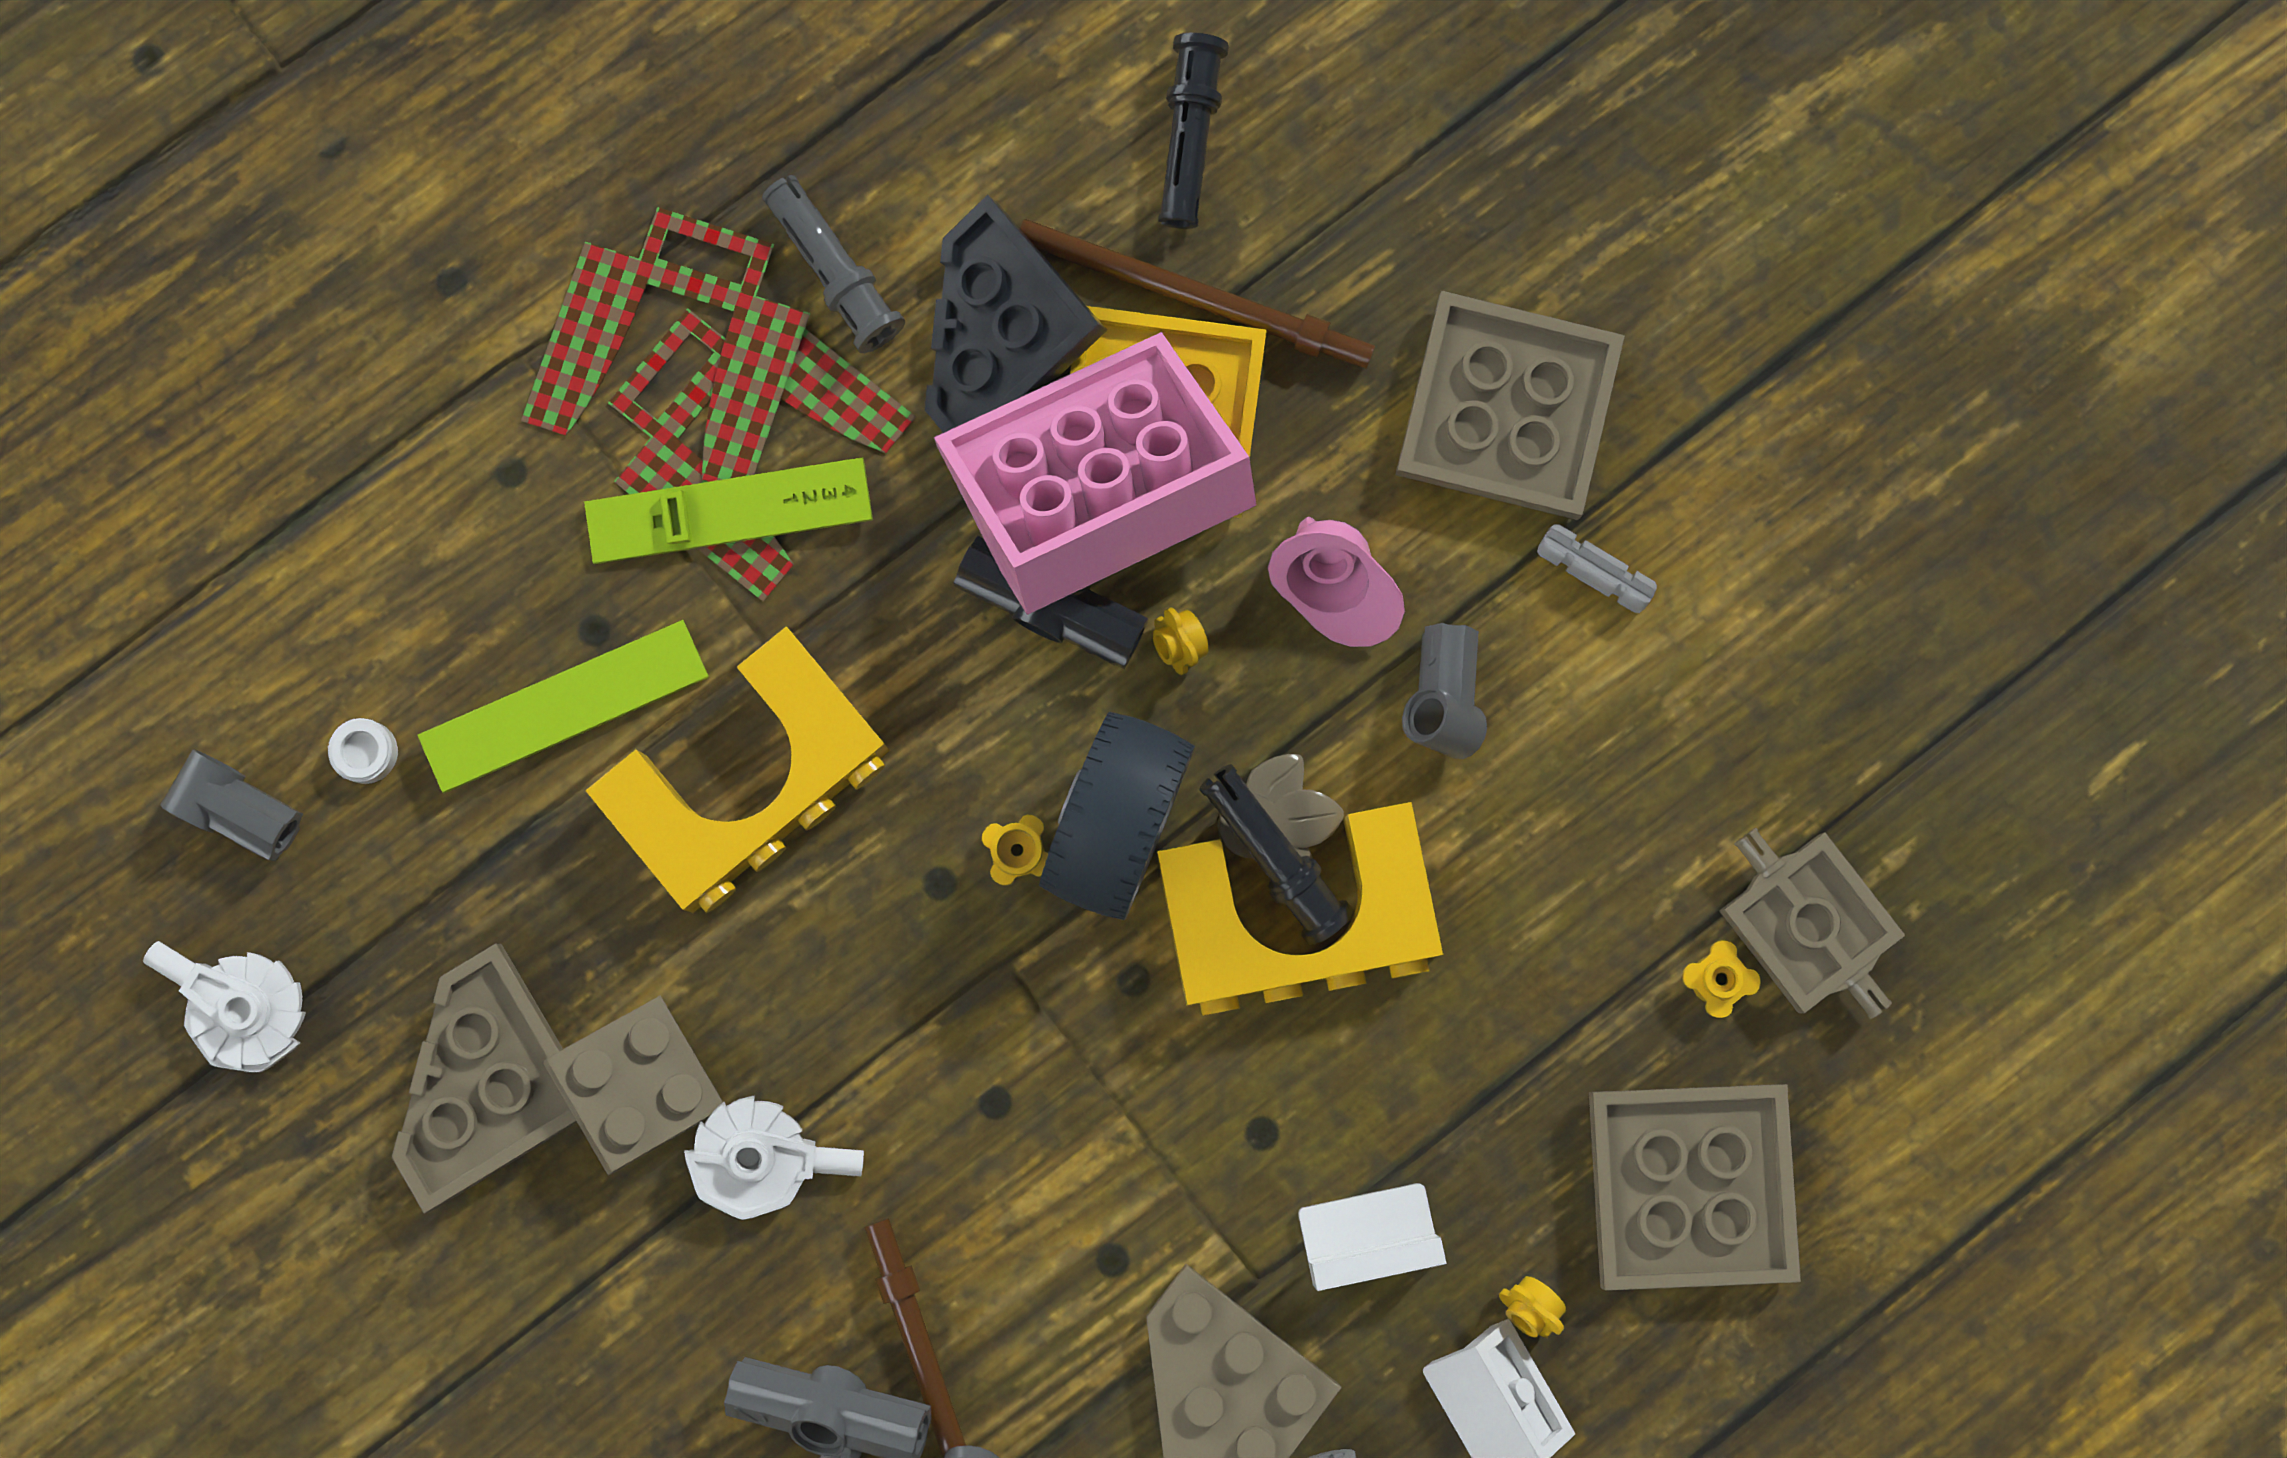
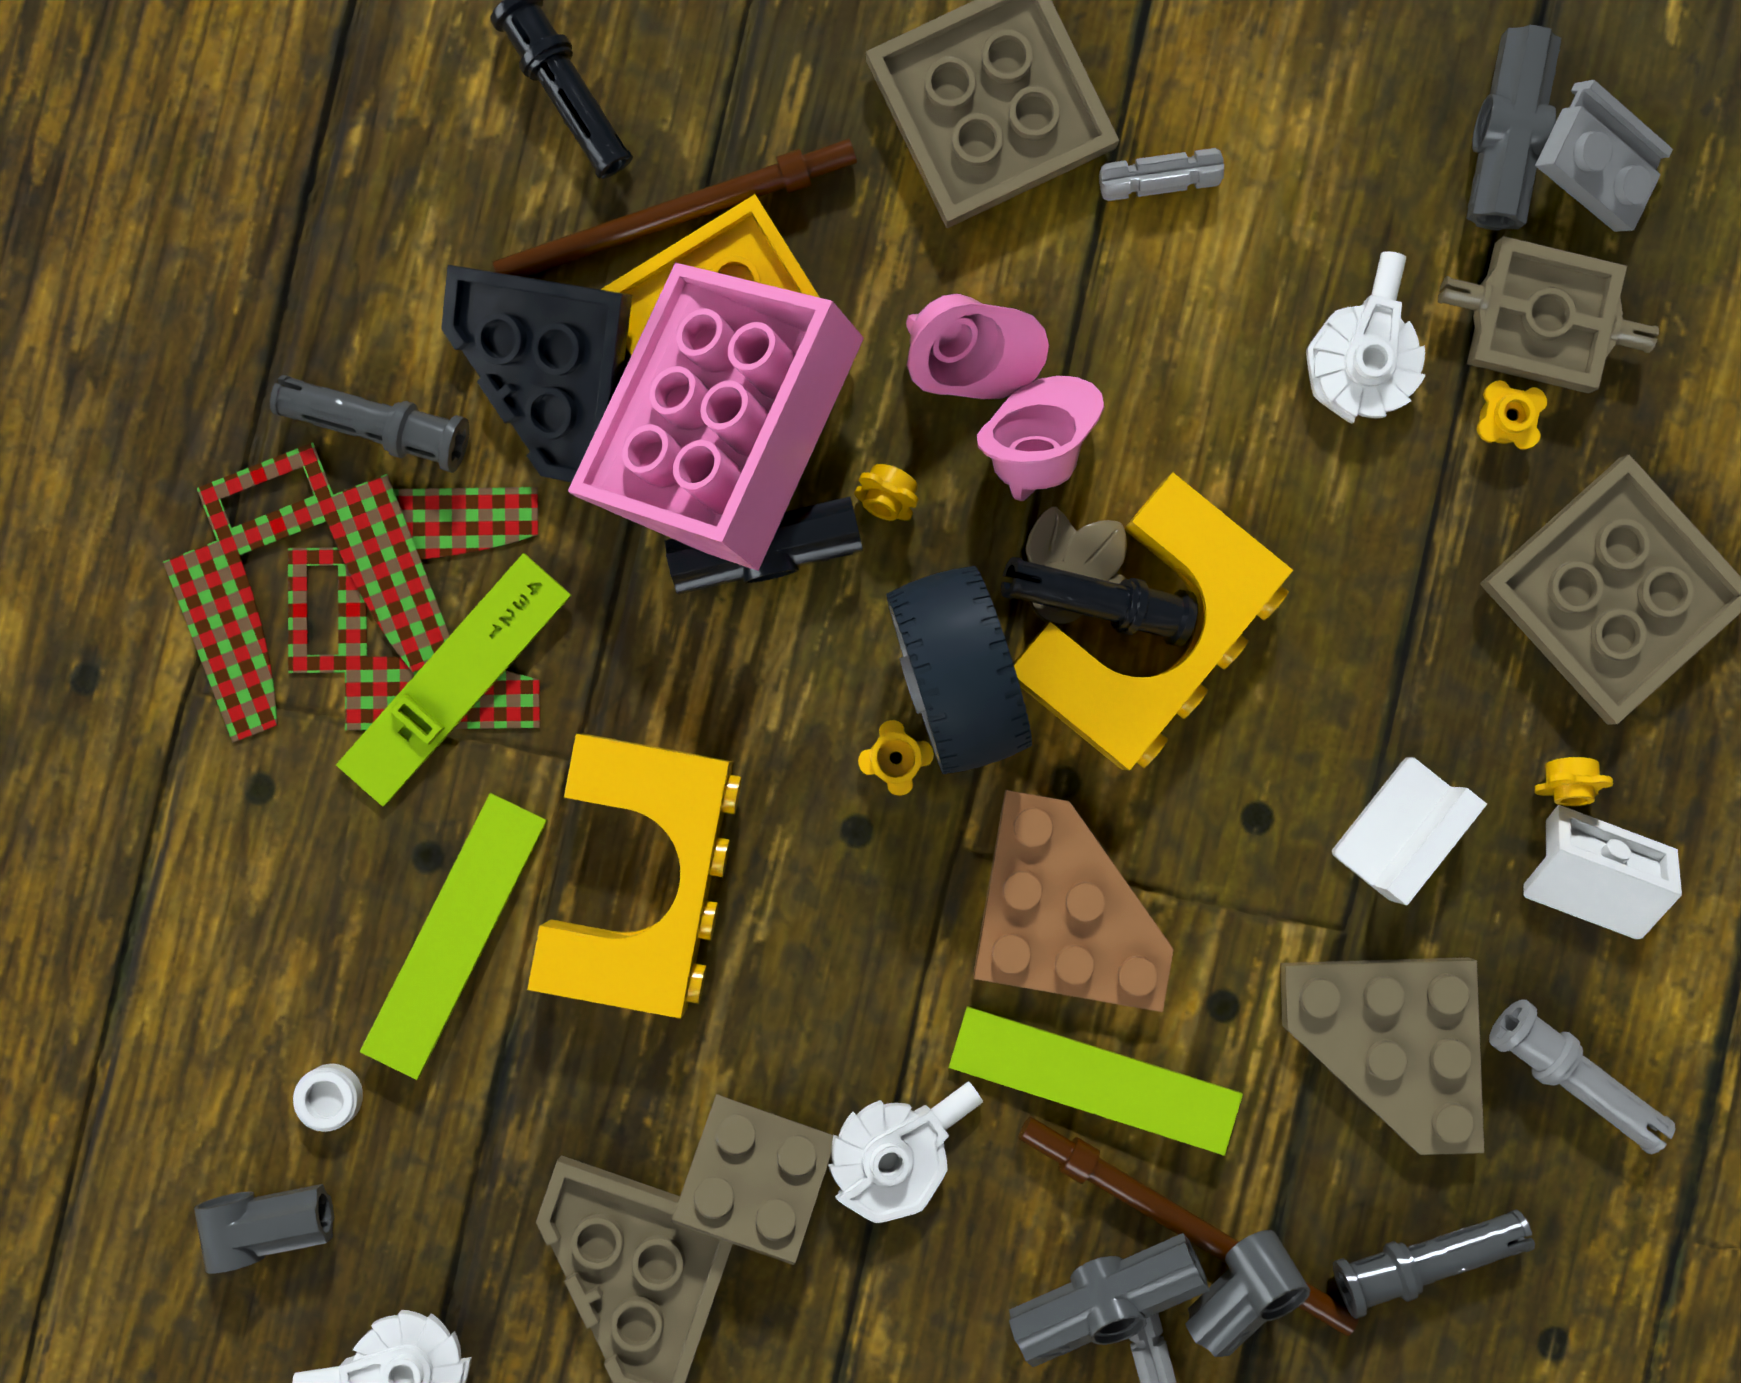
camera: 35 degrees left, 5 degrees up
dark grey piece [1402,623,1487,759] -> none
none -> lime piece [949,1006,1243,1156]
none -> medium nougat plate [973,790,1174,1012]
none -> bright pink piece [977,376,1104,501]
none -> white piece [1306,251,1425,424]
none -> dark grey piece [1466,24,1561,231]
none -> light grey plate [1535,80,1673,232]

